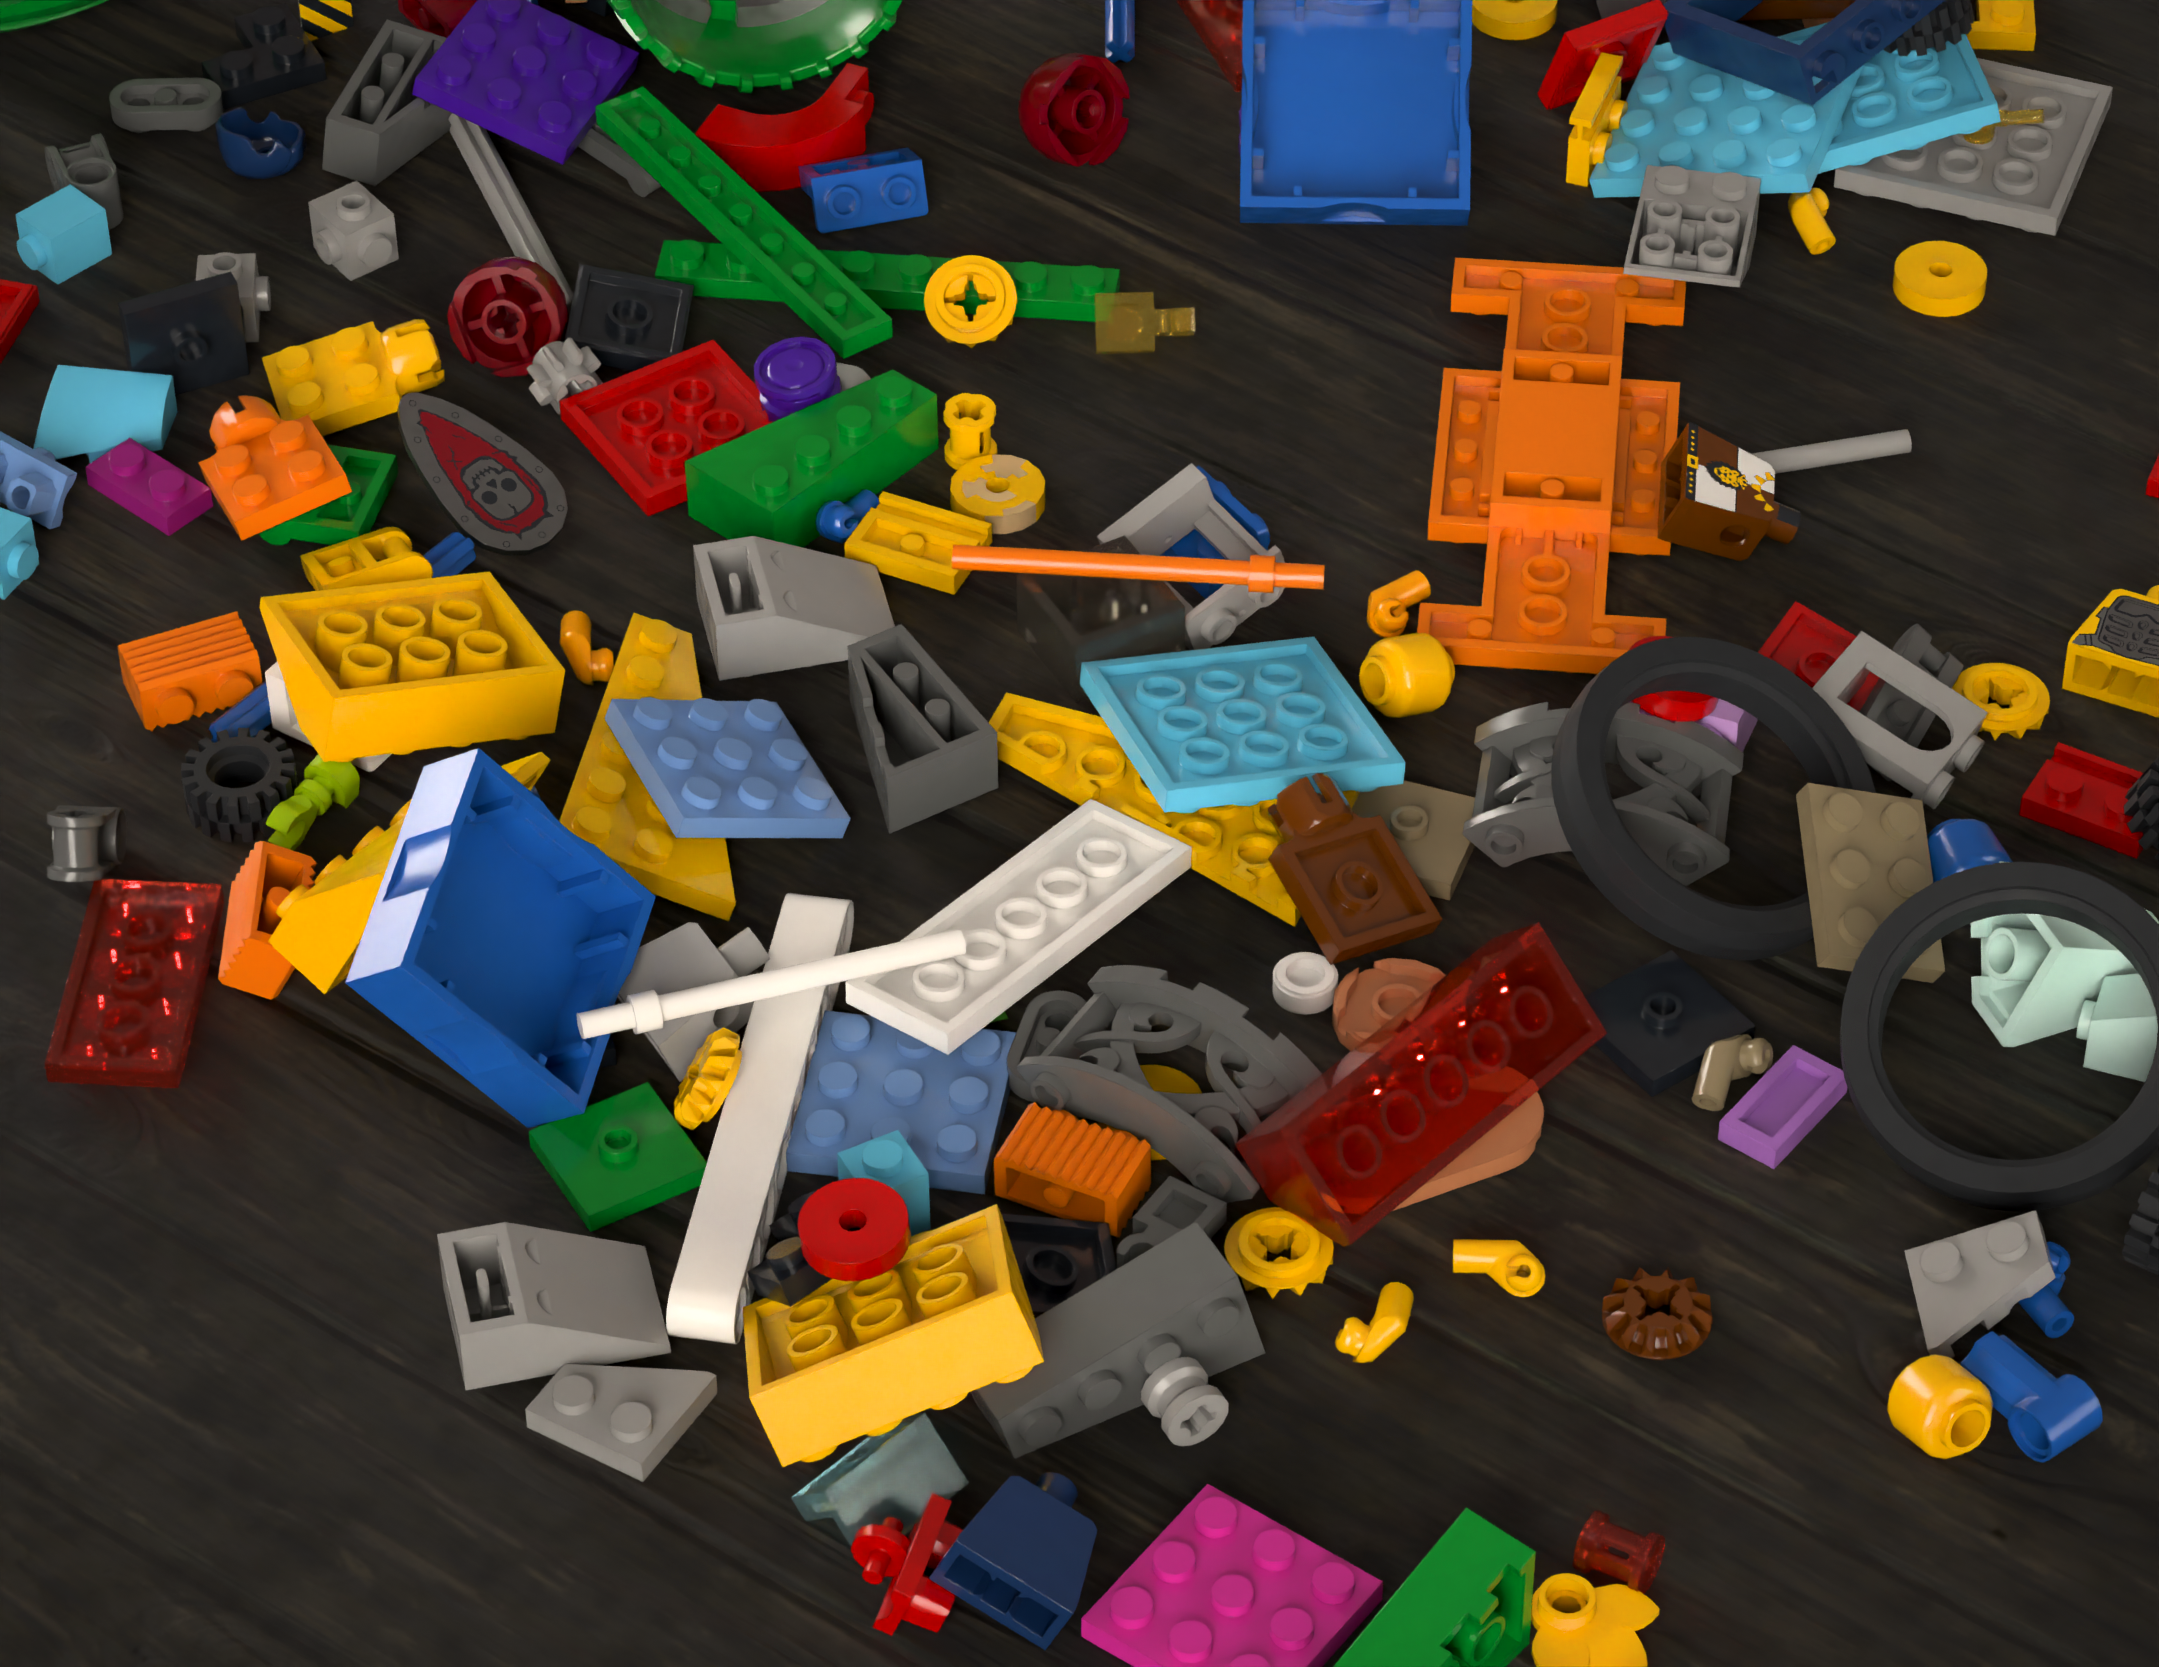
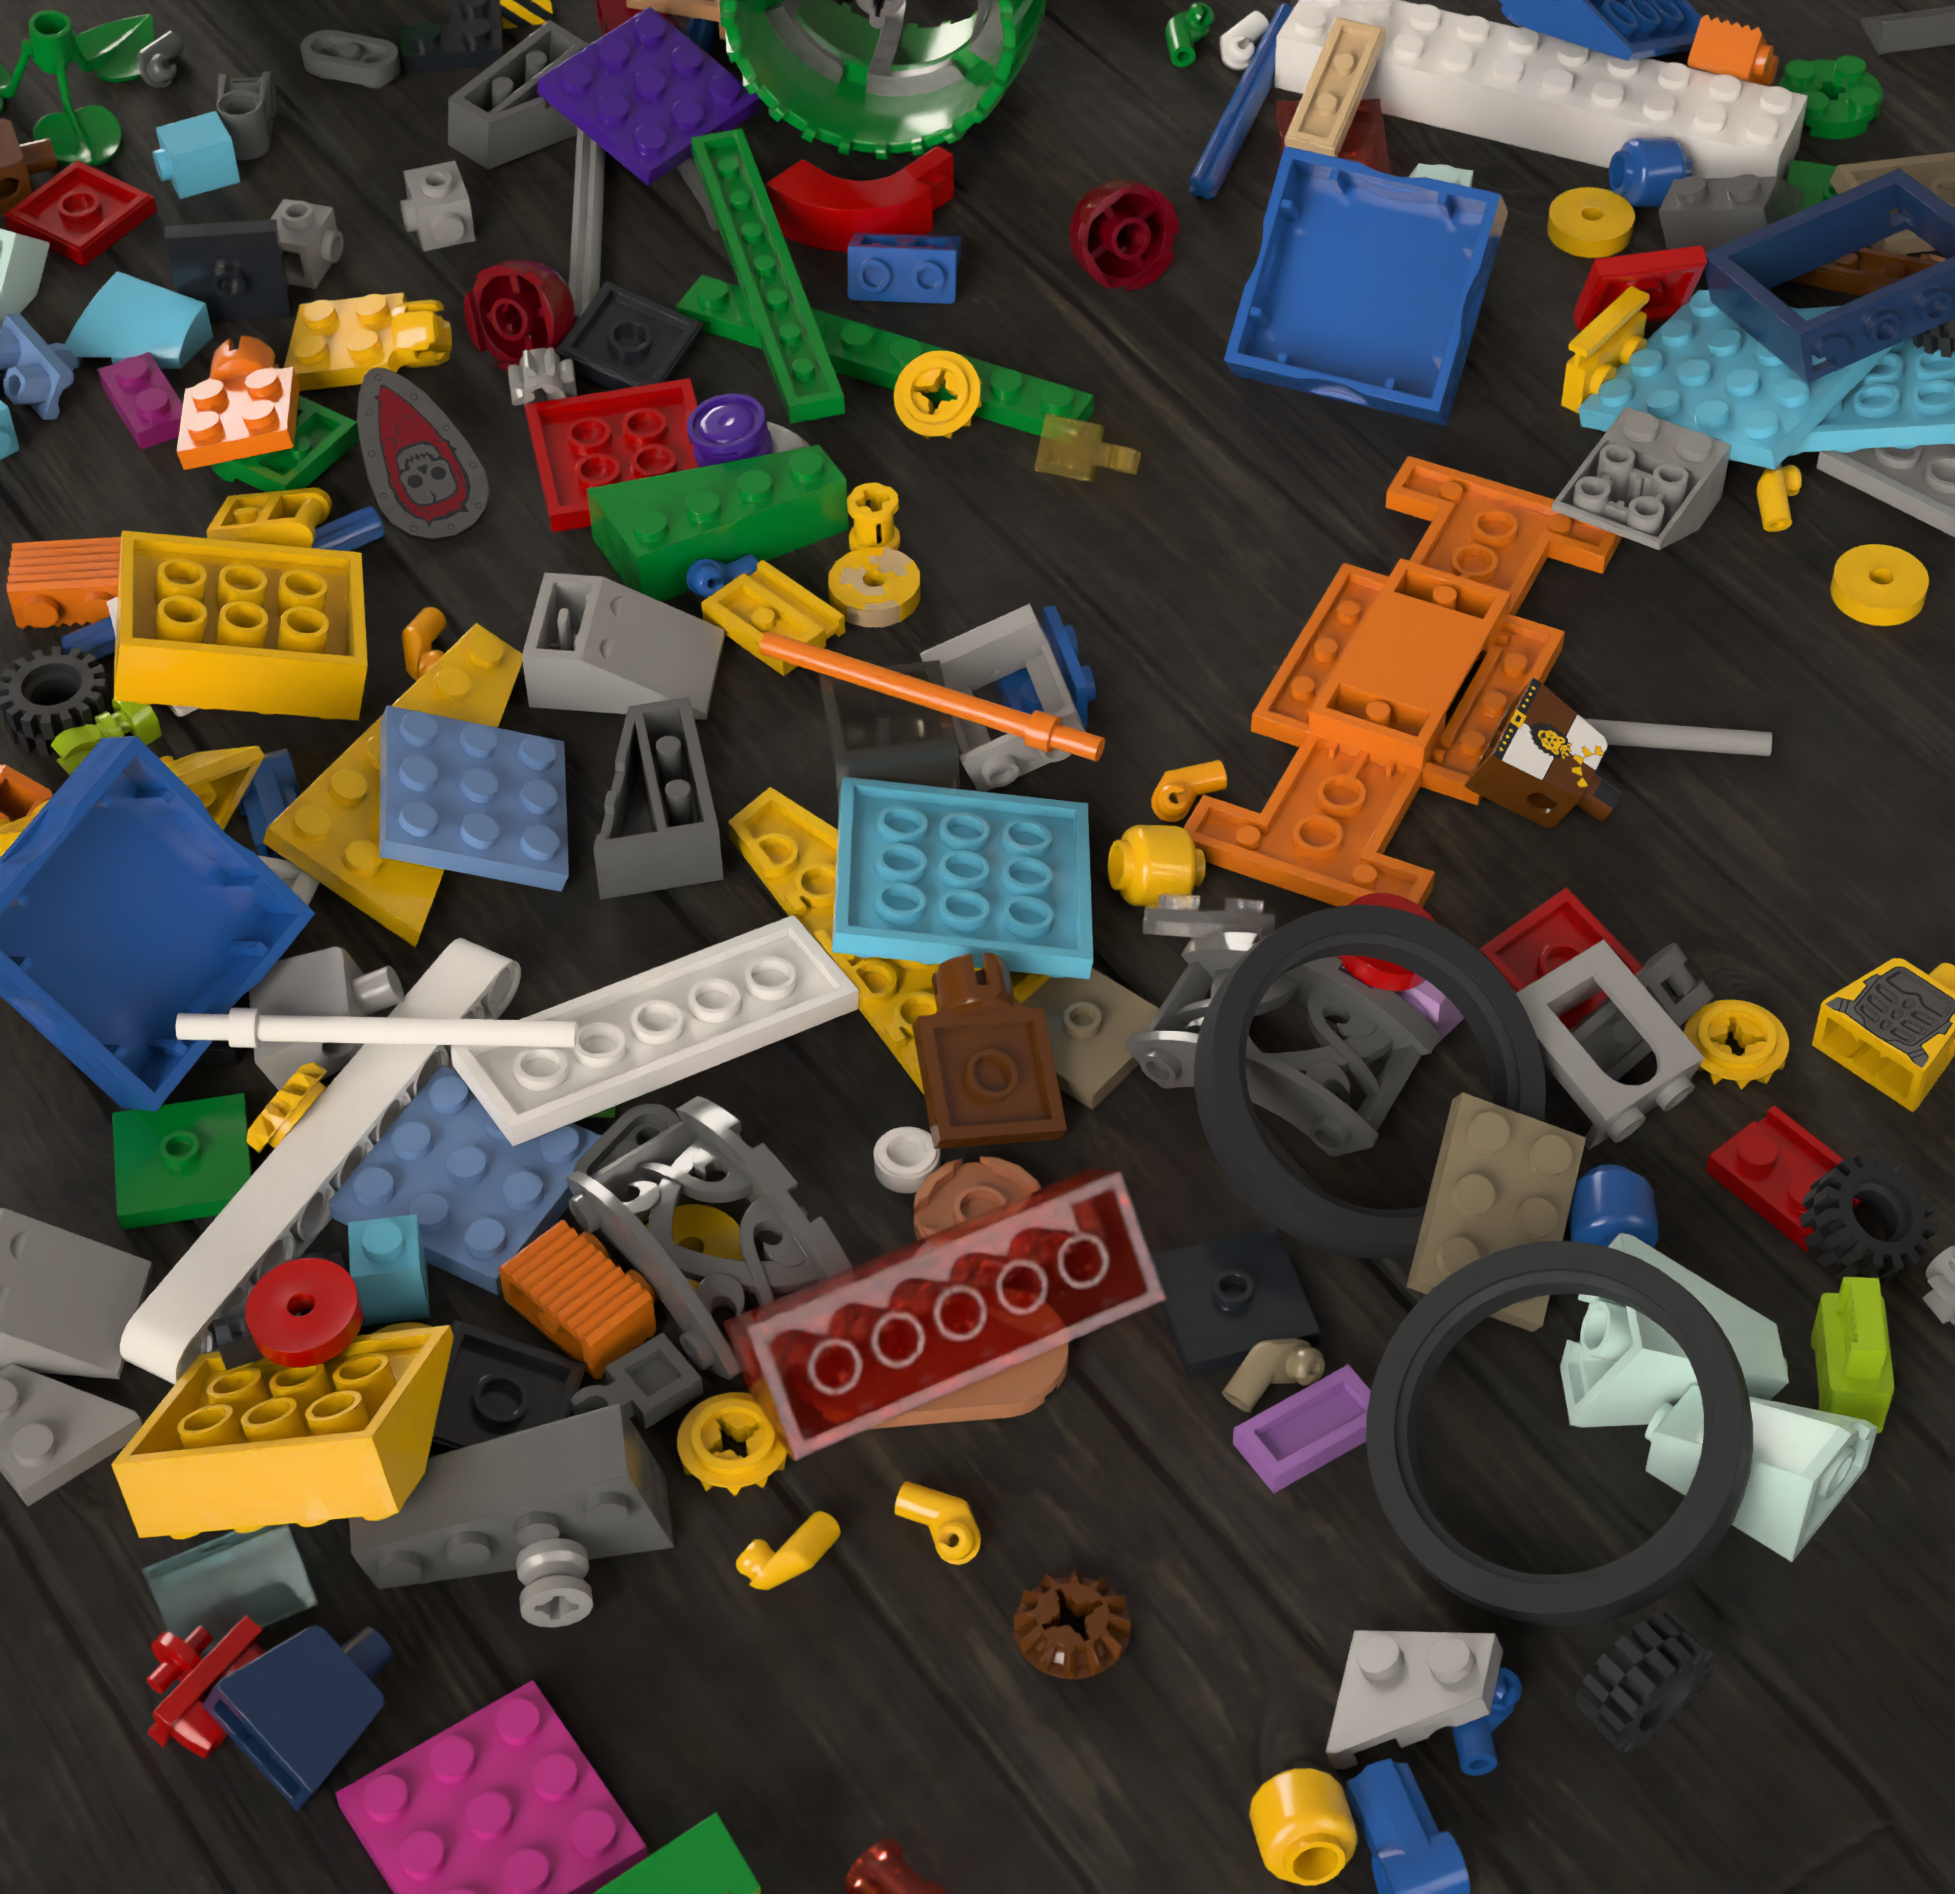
camera: 20 degrees right, 5 degrees up
dark blue hair [216,107,307,179] -> none
none -> clear plate [1143,893,1276,940]

